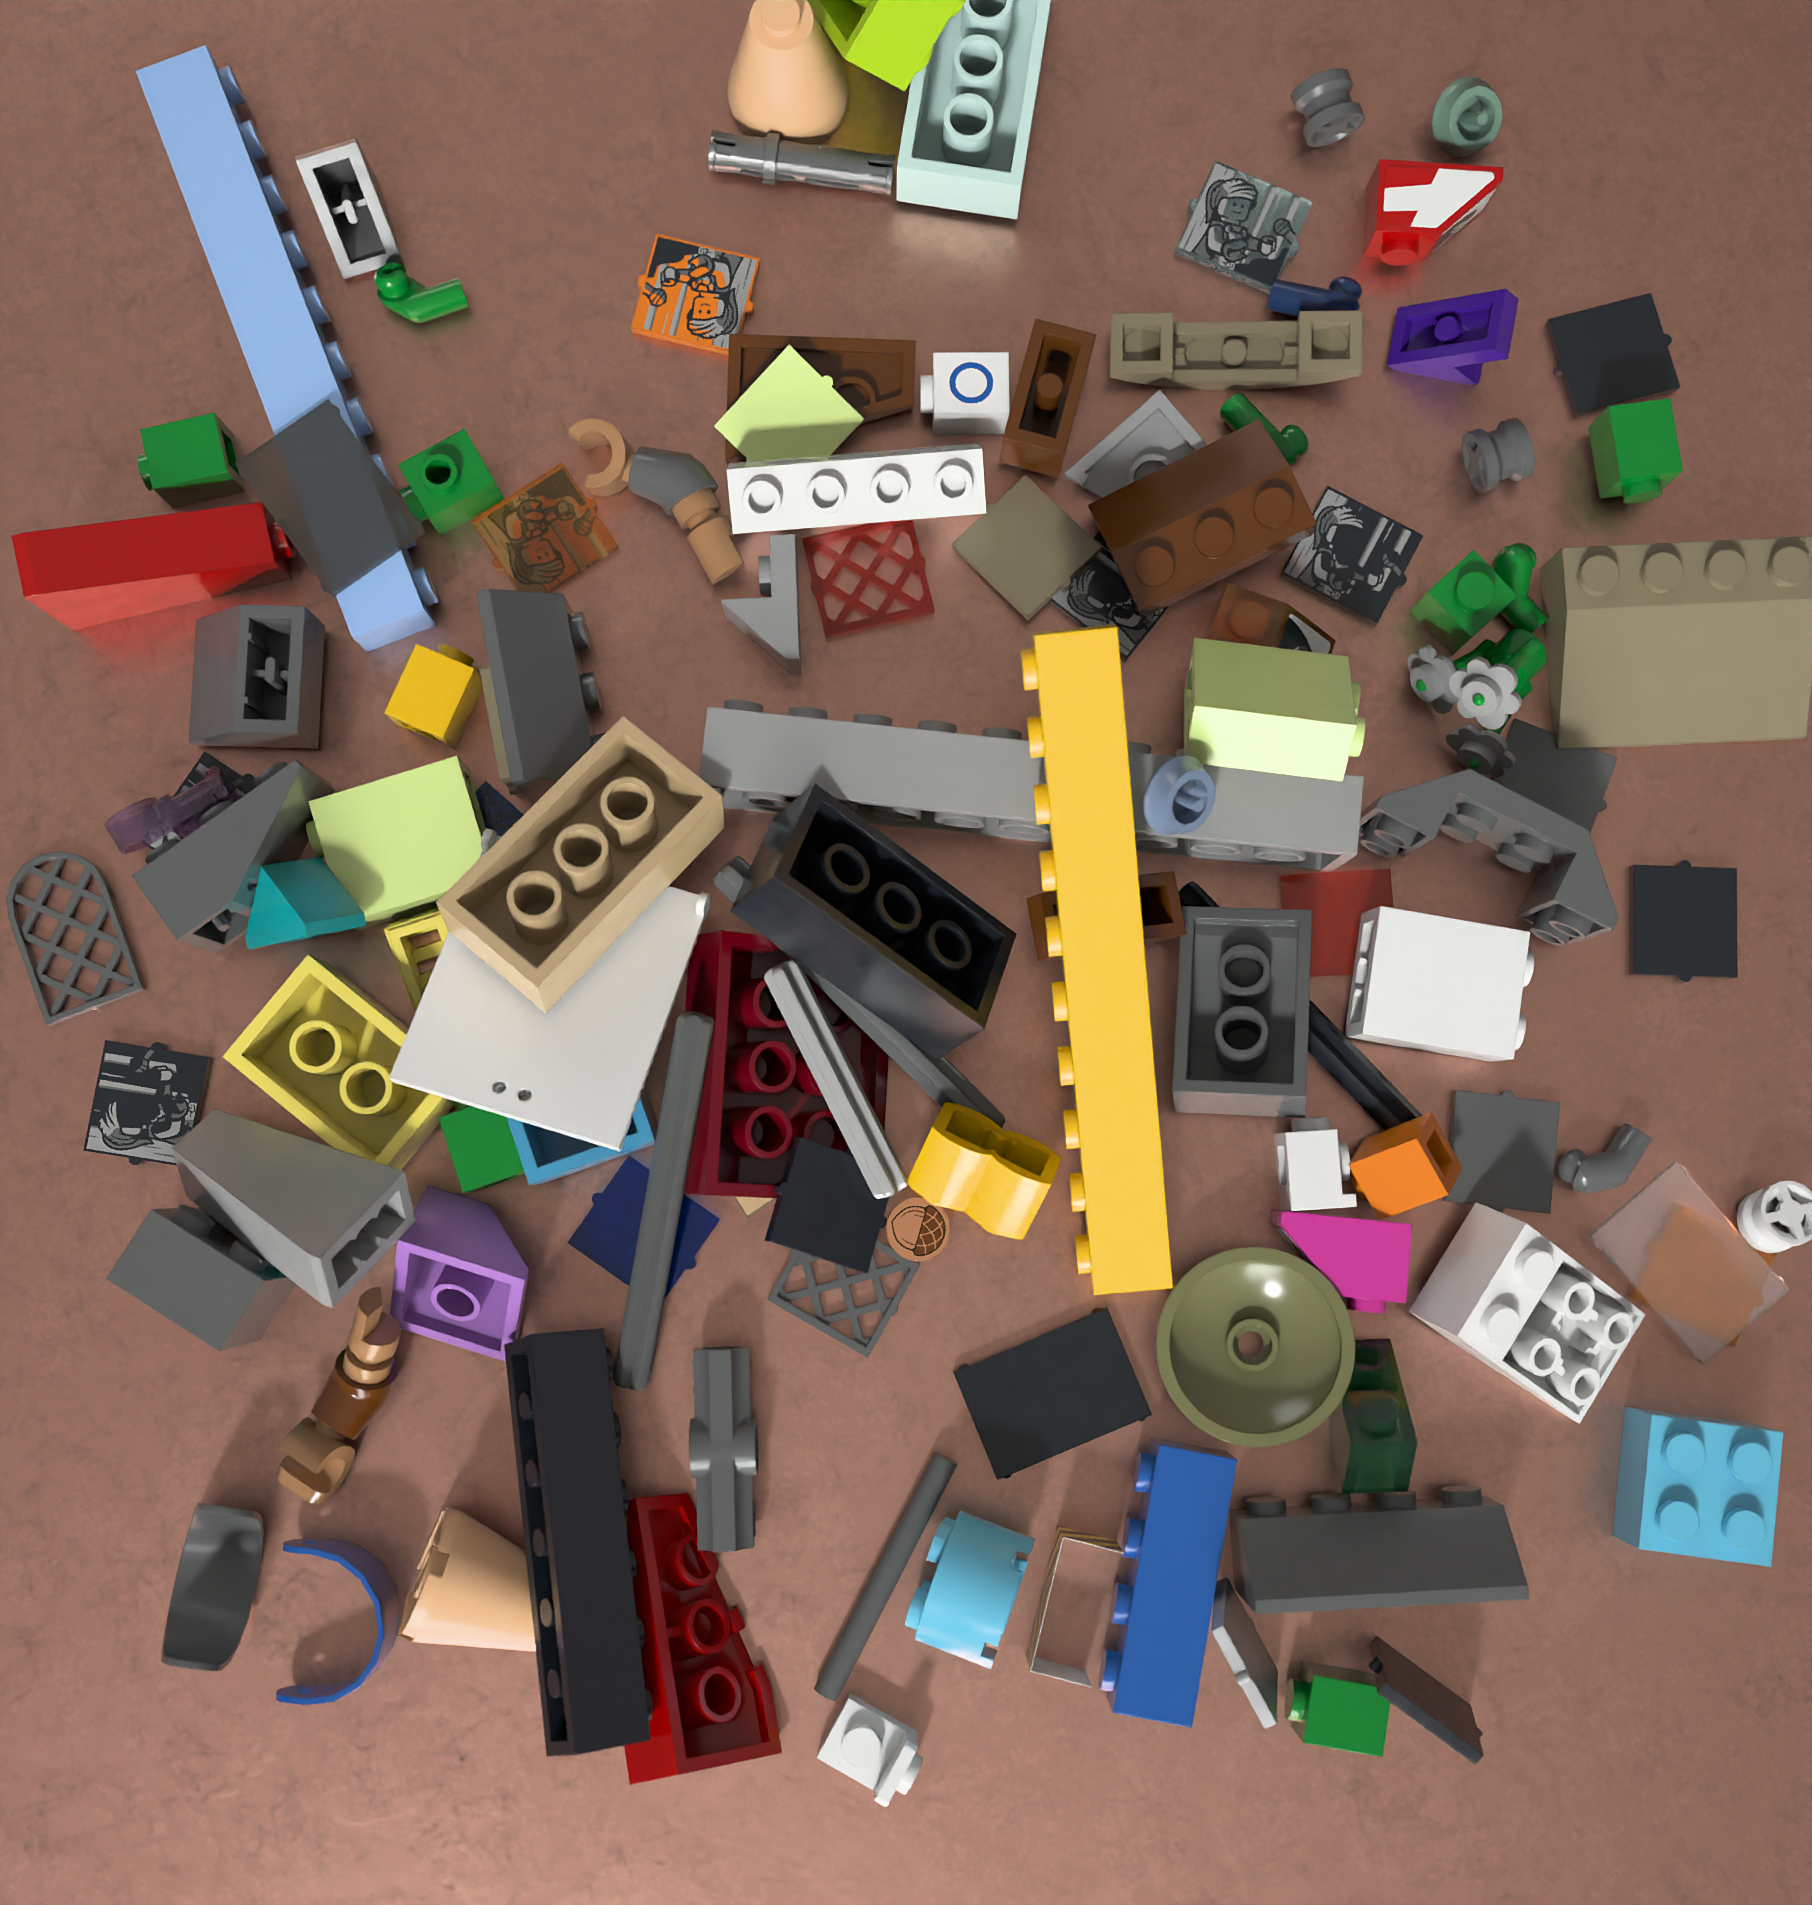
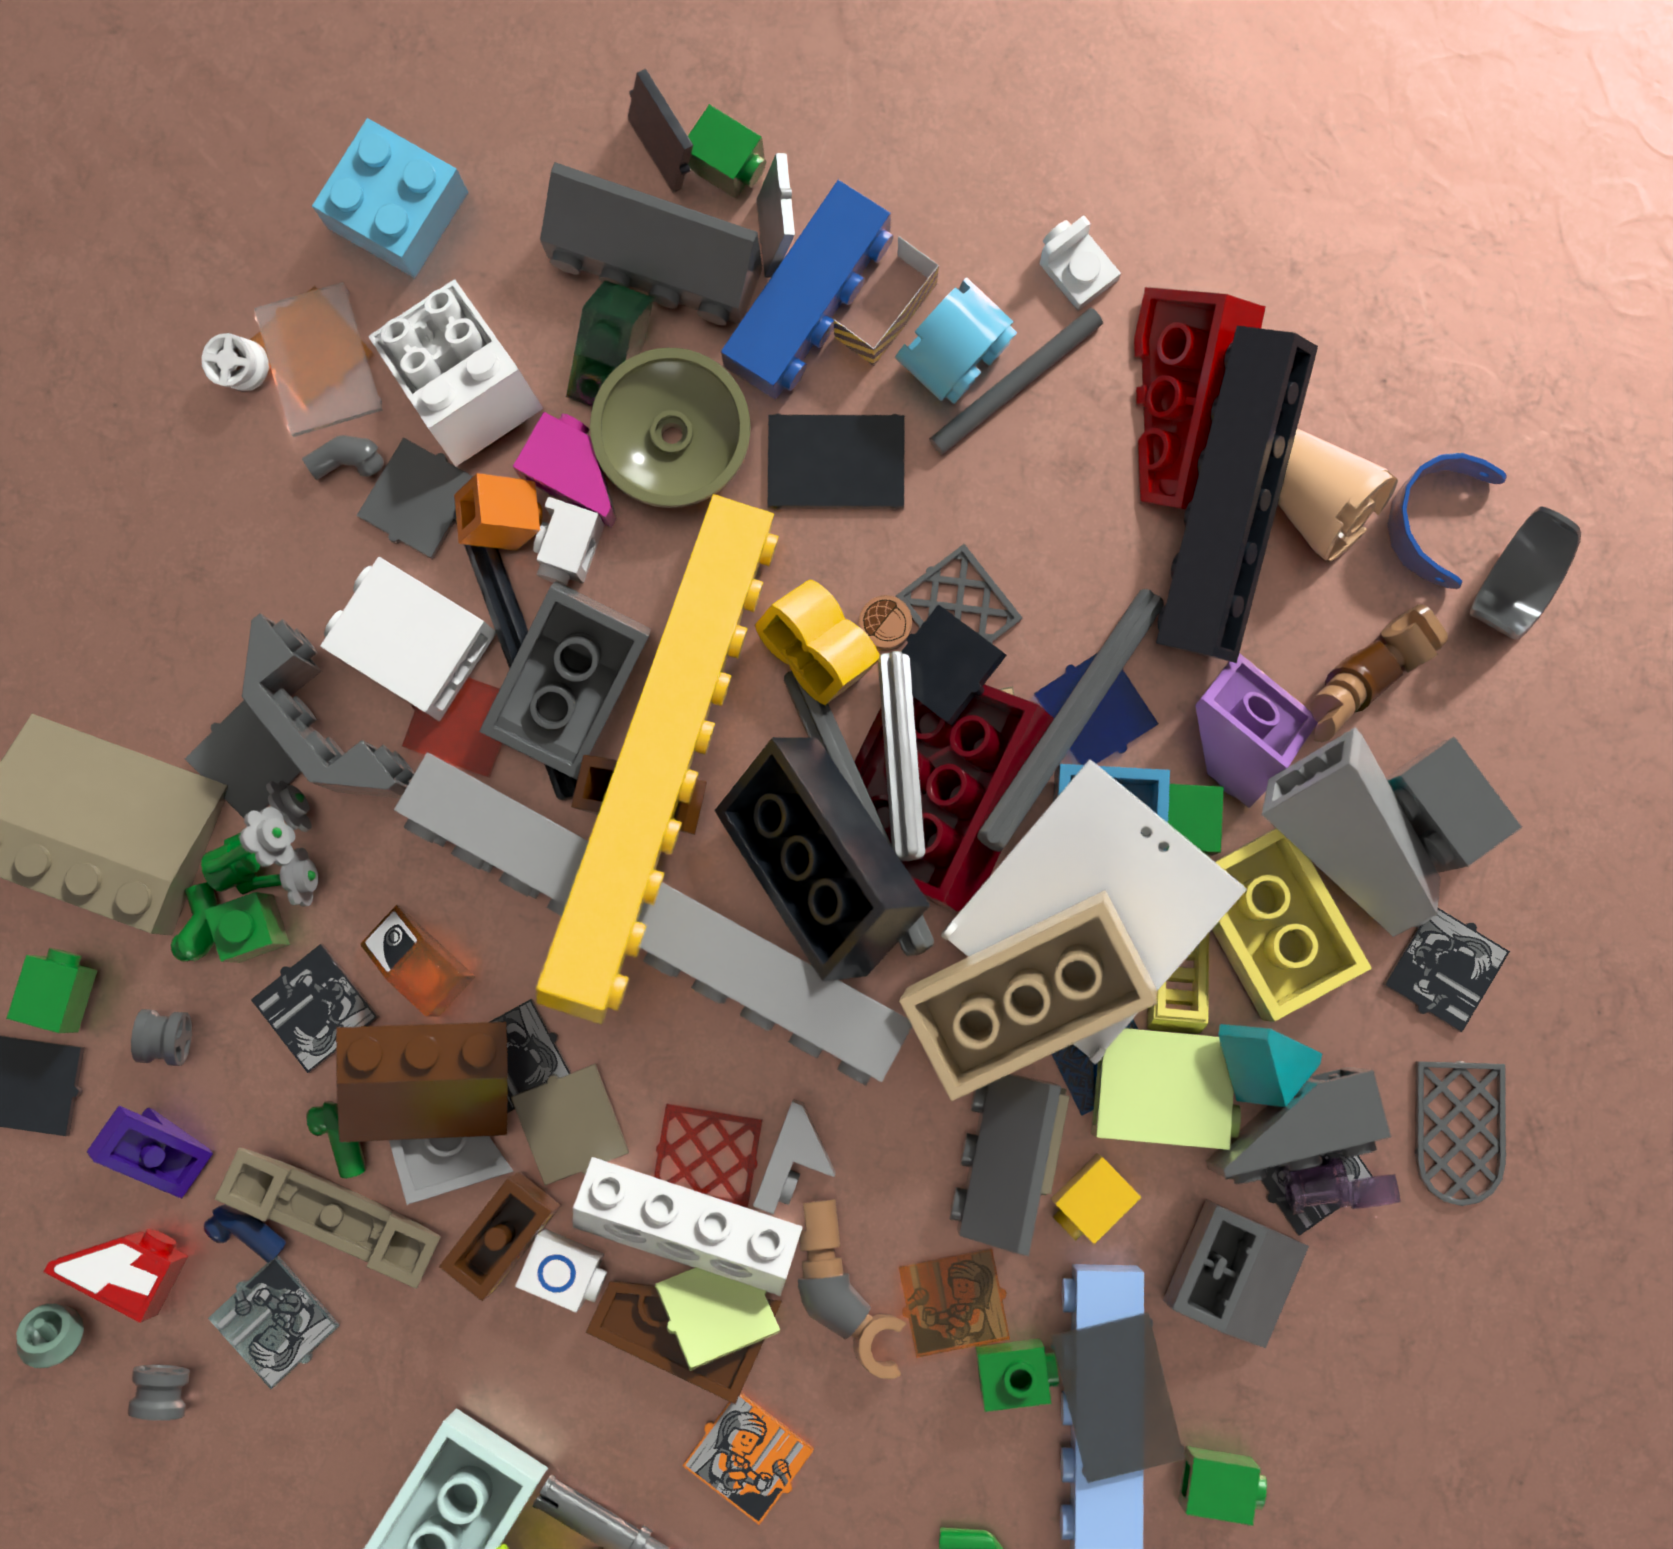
camera: 145 degrees left, 0 degrees up
red slope [11,502,296,630] -> none
dark grey piece [689,1346,759,1552] -> none
sand blue hat [1143,755,1216,836] -> none
yellowish green brick [1184,638,1365,781] -> none
black piece [1629,860,1738,983] -> none

